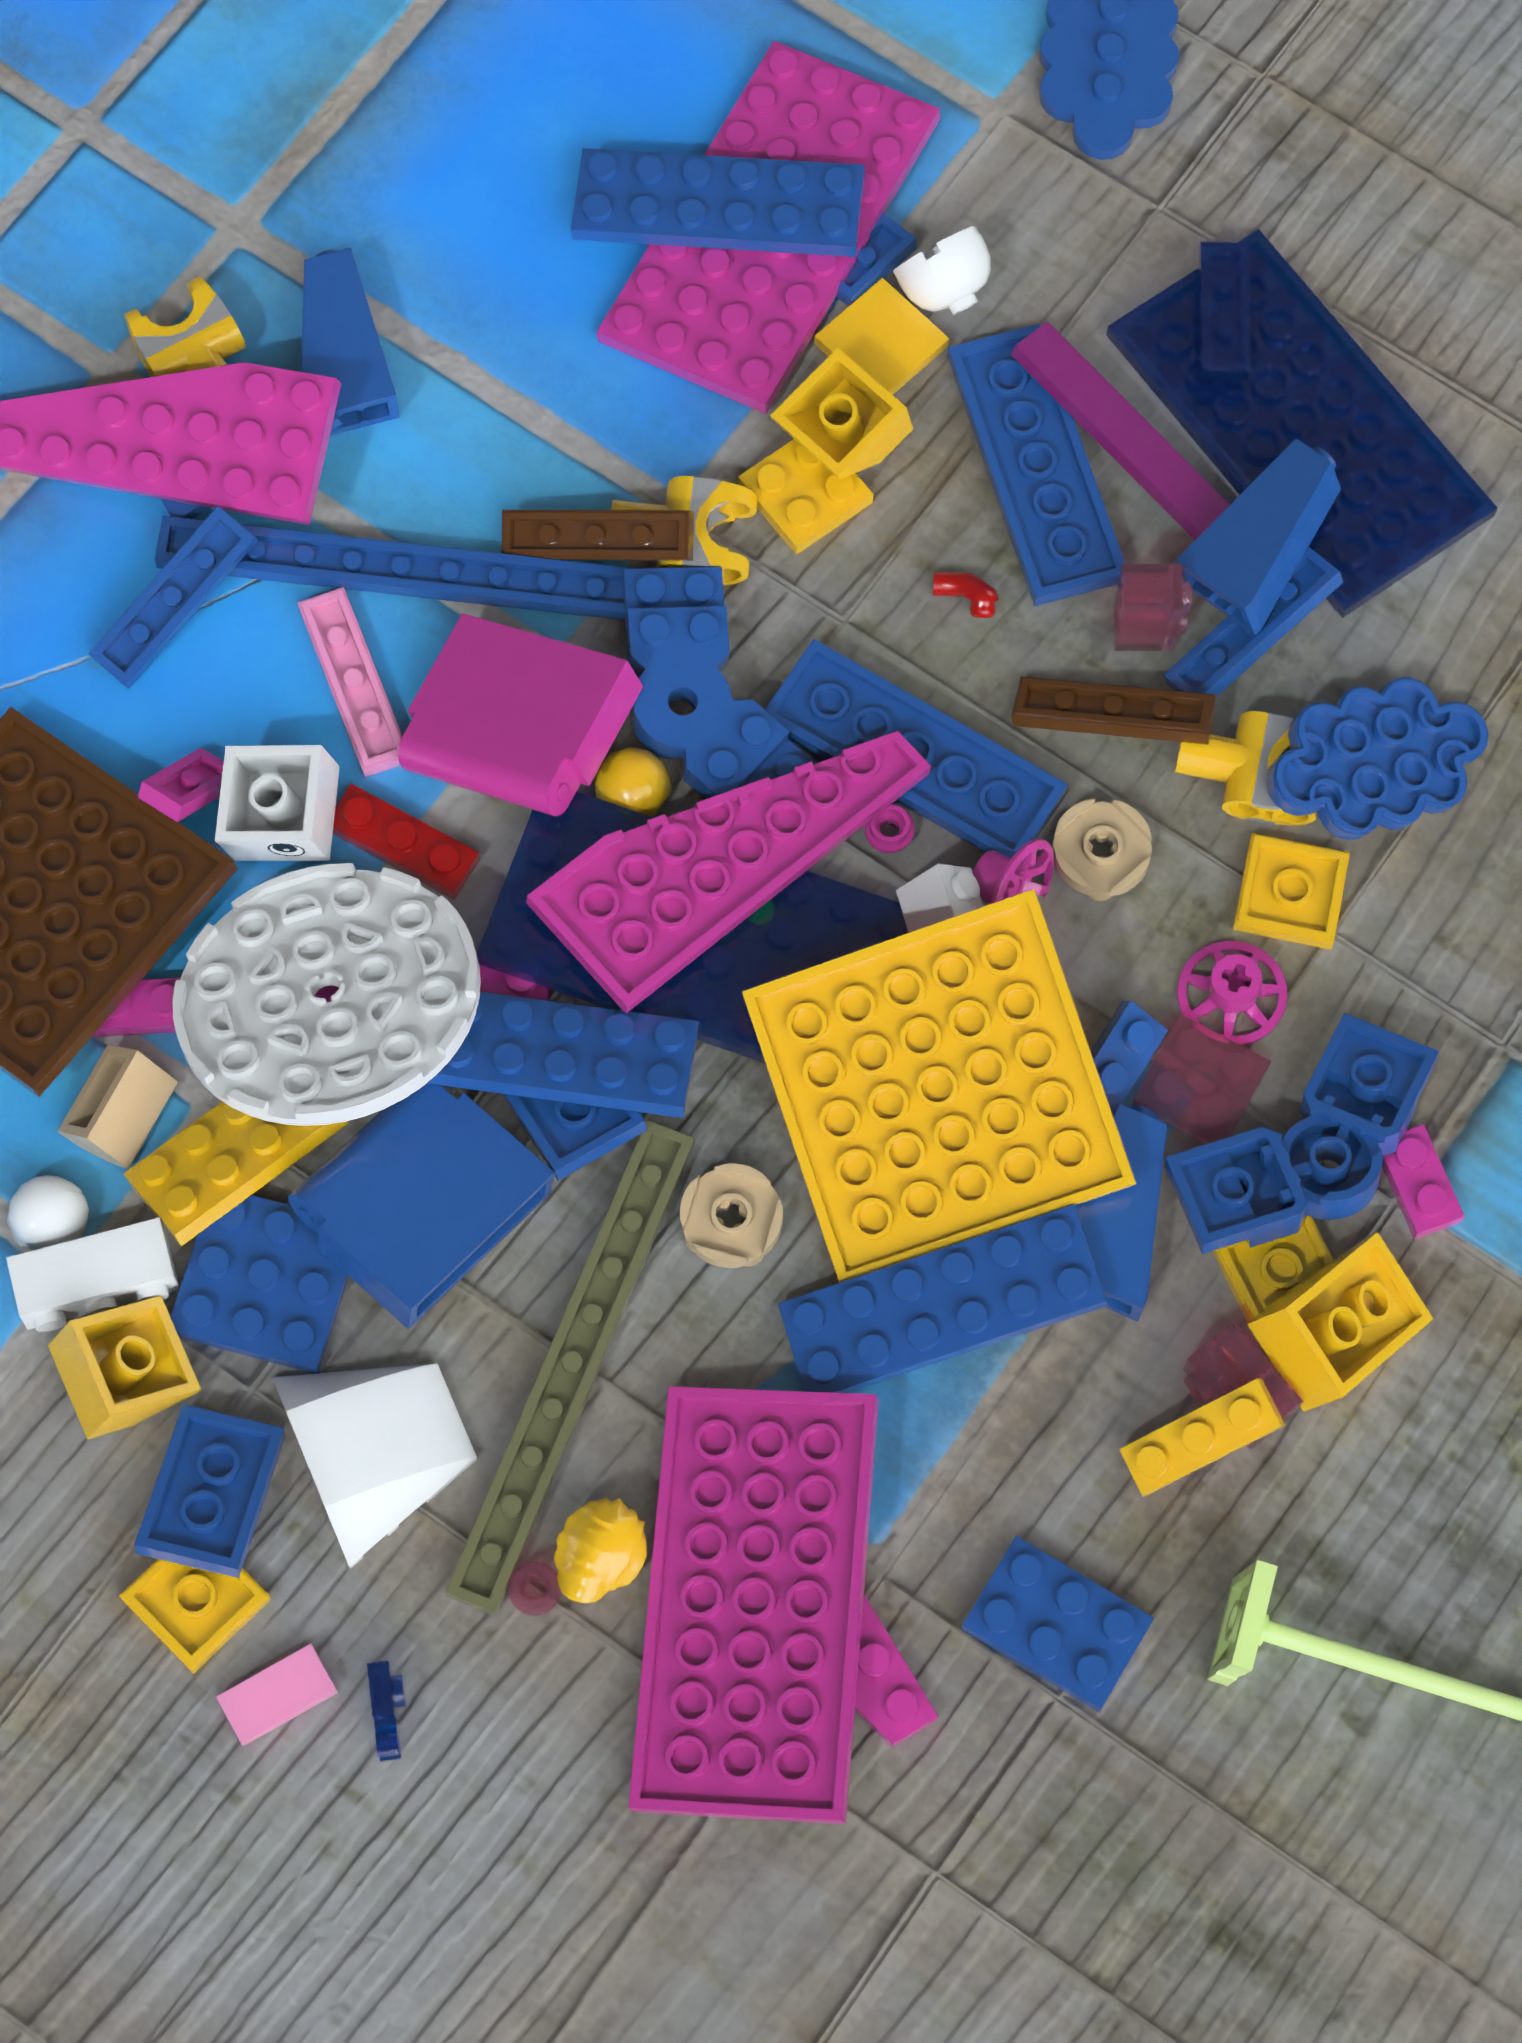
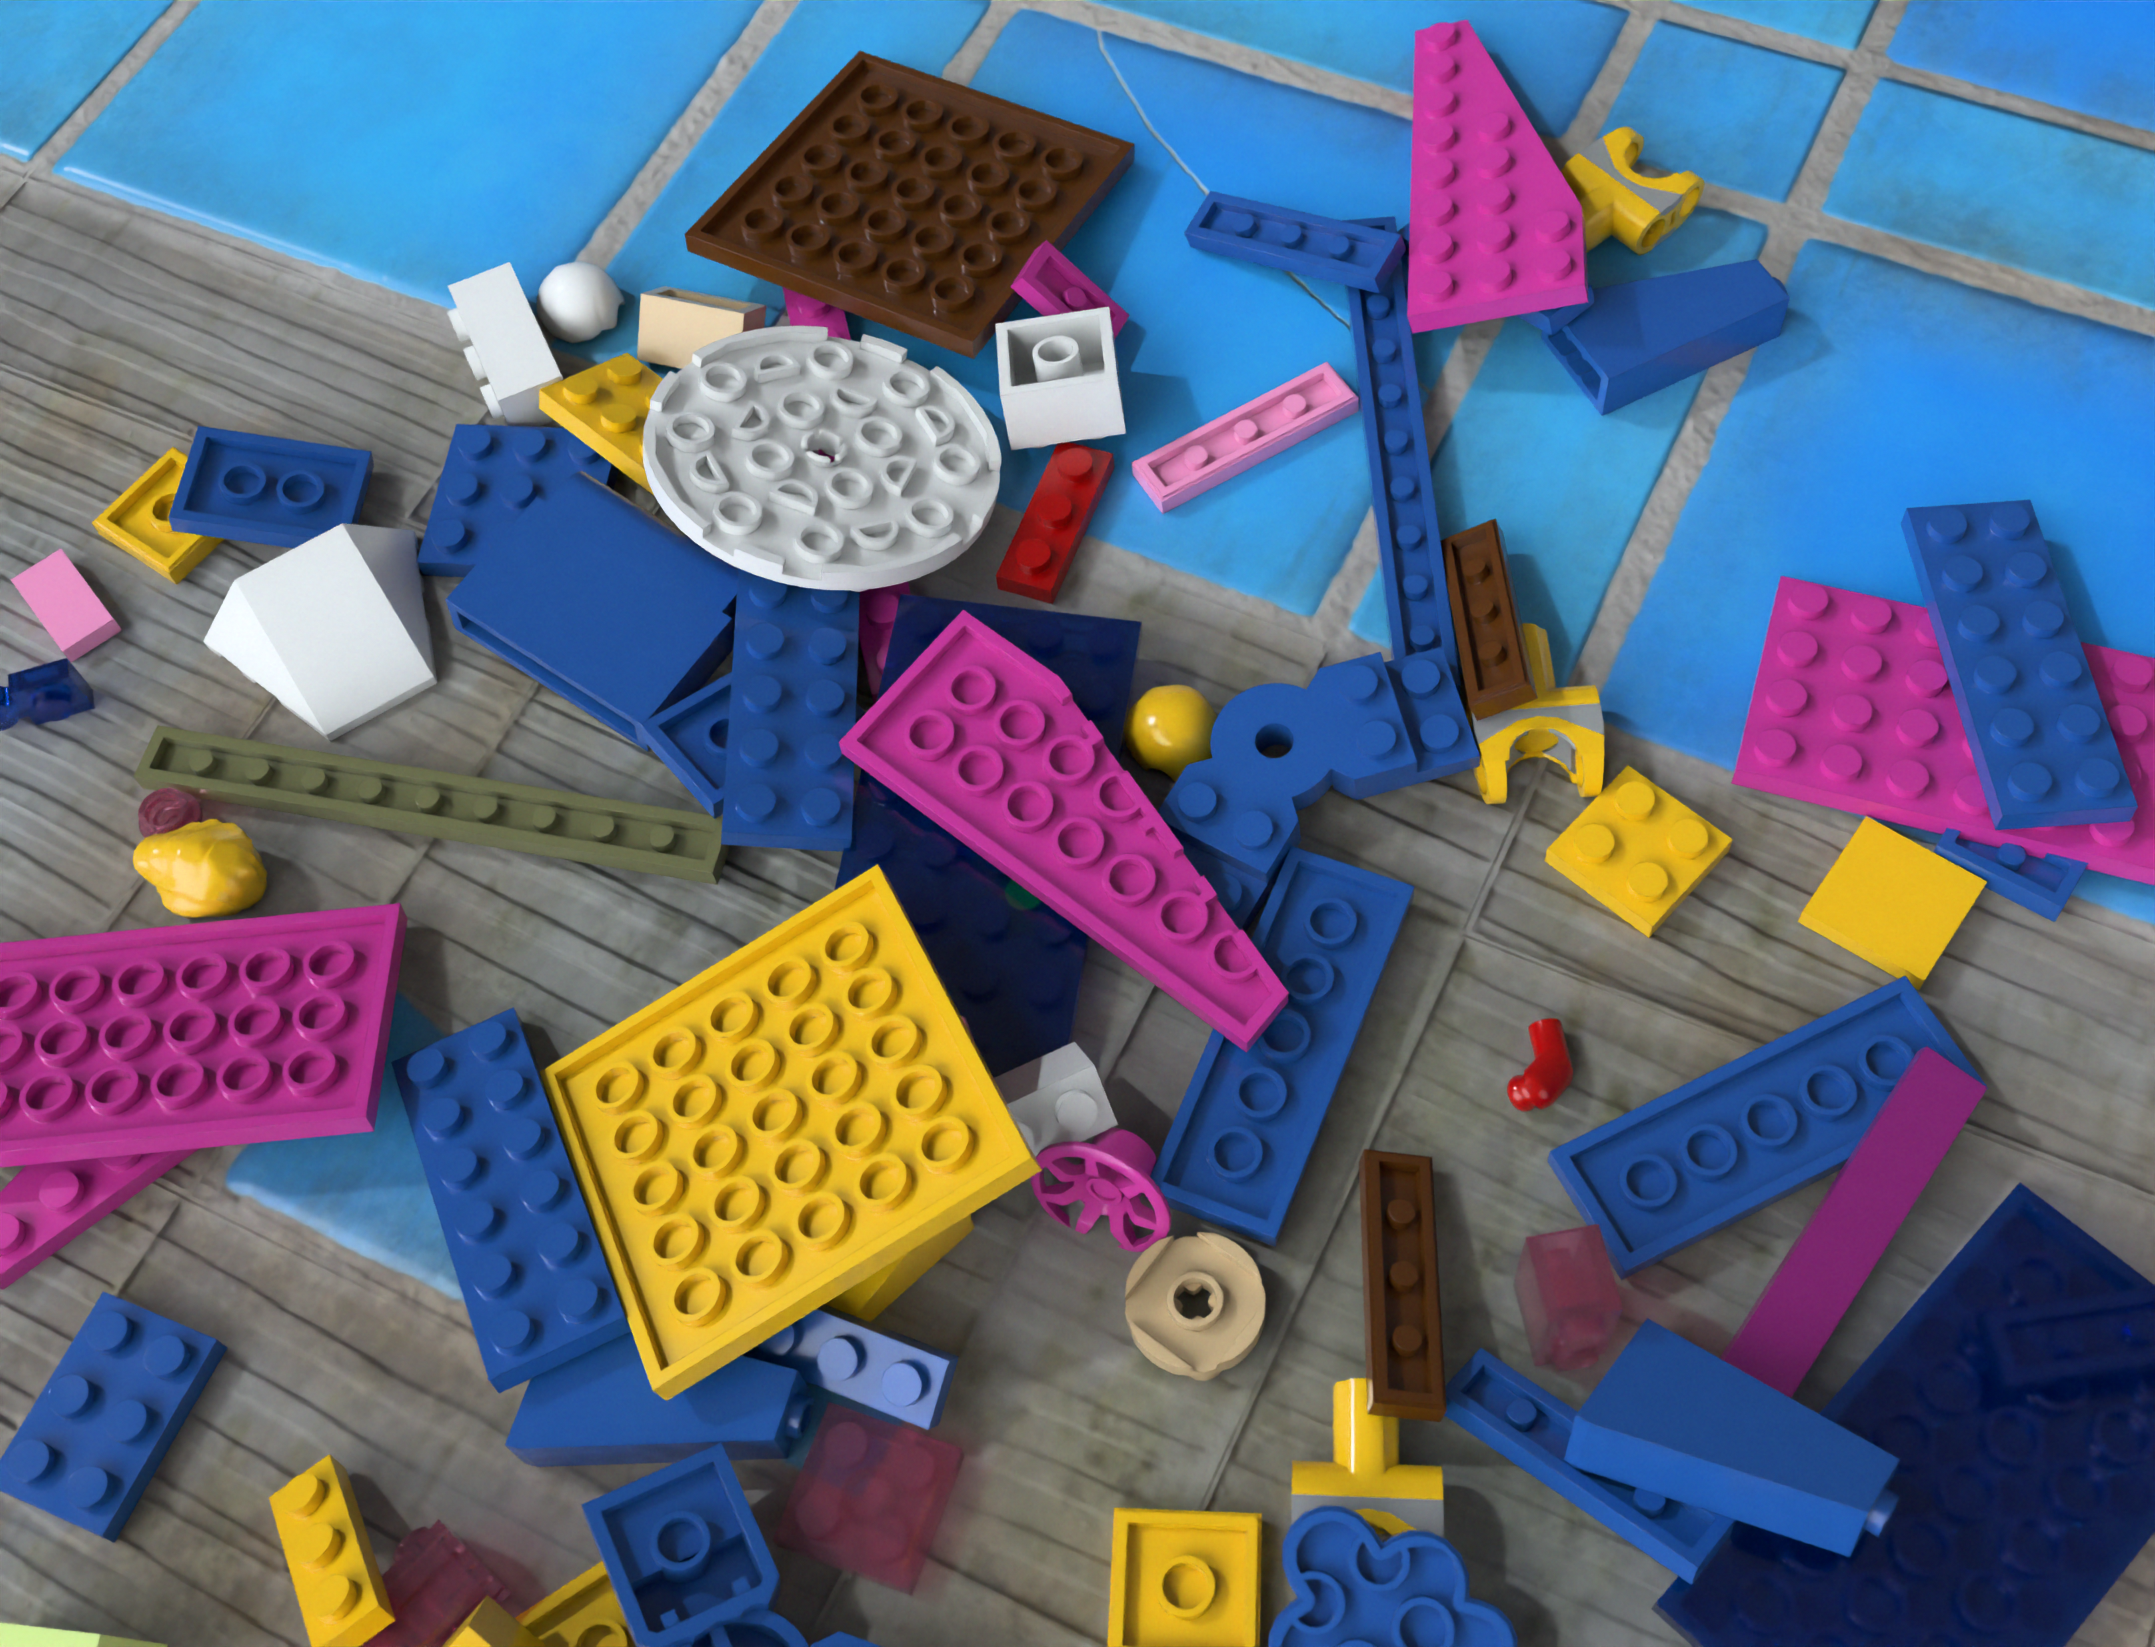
camera: 90 degrees right, 10 degrees down
yellow slope [48,1296,201,1440] -> none
dark pink piece [398,613,643,816] -> none
tan plate [680,1163,783,1268] -> none
yellow slope [770,347,913,480] -> none
dark pink plate [865,804,915,854] -> none
white cylinder [893,226,991,315] -> none
dark pink wheel [1177,941,1287,1046] -> none

